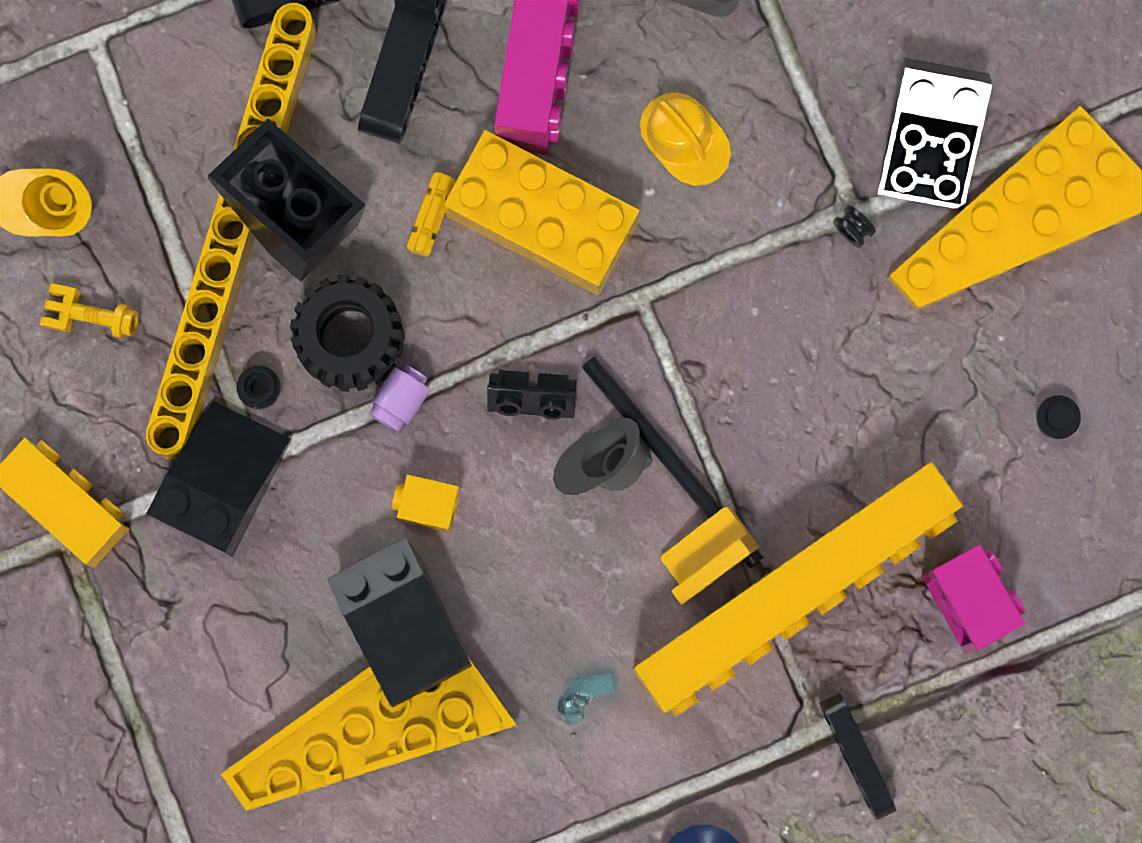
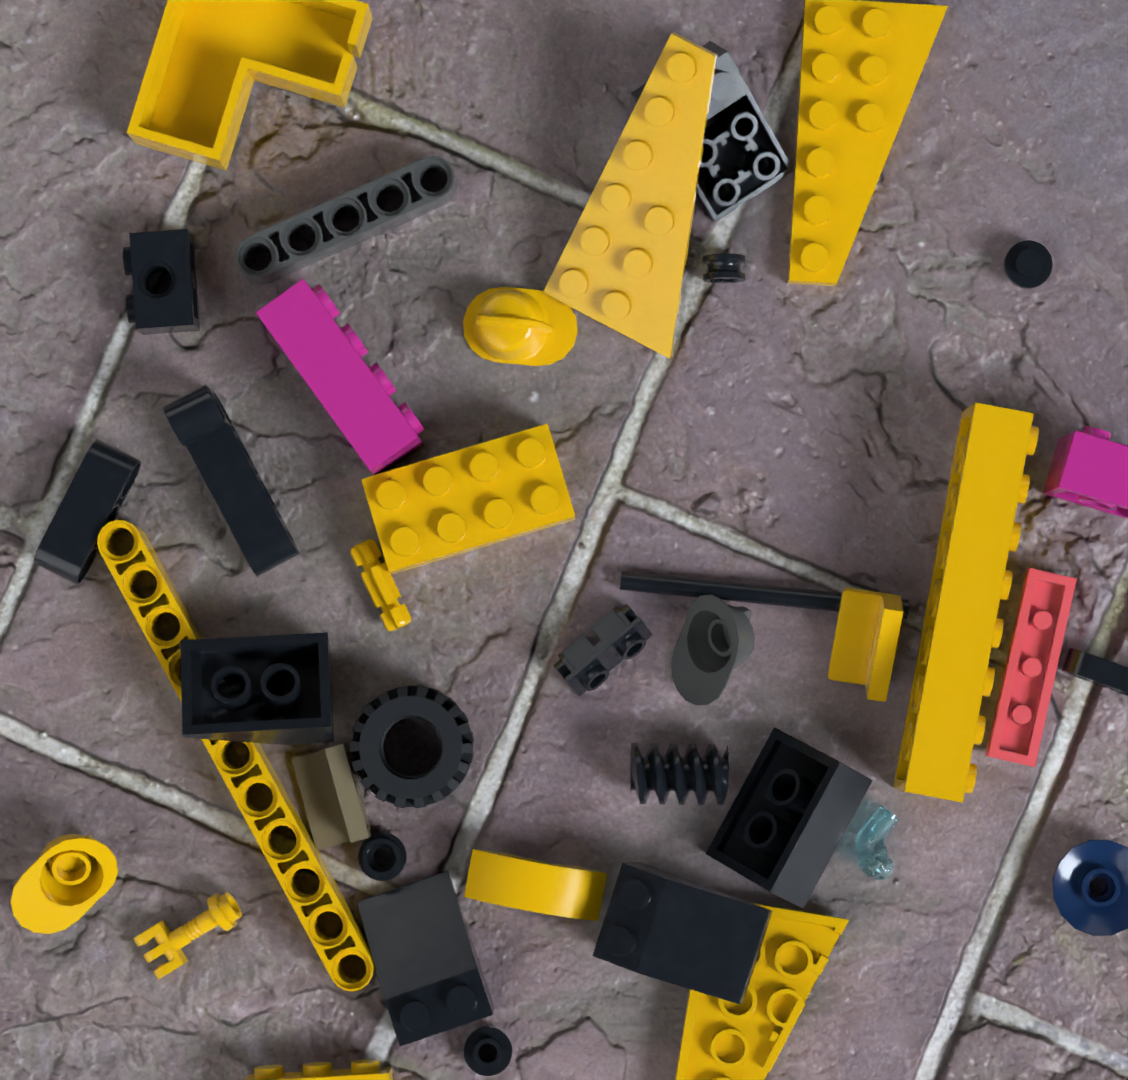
camera: 45 degrees left, 5 degrees up
lavender brick [369,365,430,433] -> none
yellow brick [392,475,461,533] -> none
none -> dark tan panel [292,742,373,850]
none -> yellow brick [464,849,607,921]
none -> black plate [464,1026,512,1076]
none -> yellow wing [543,32,717,359]
none -> black piece [630,743,729,805]
none -> black slope [706,727,873,909]
none -> coral plate [985,568,1077,767]

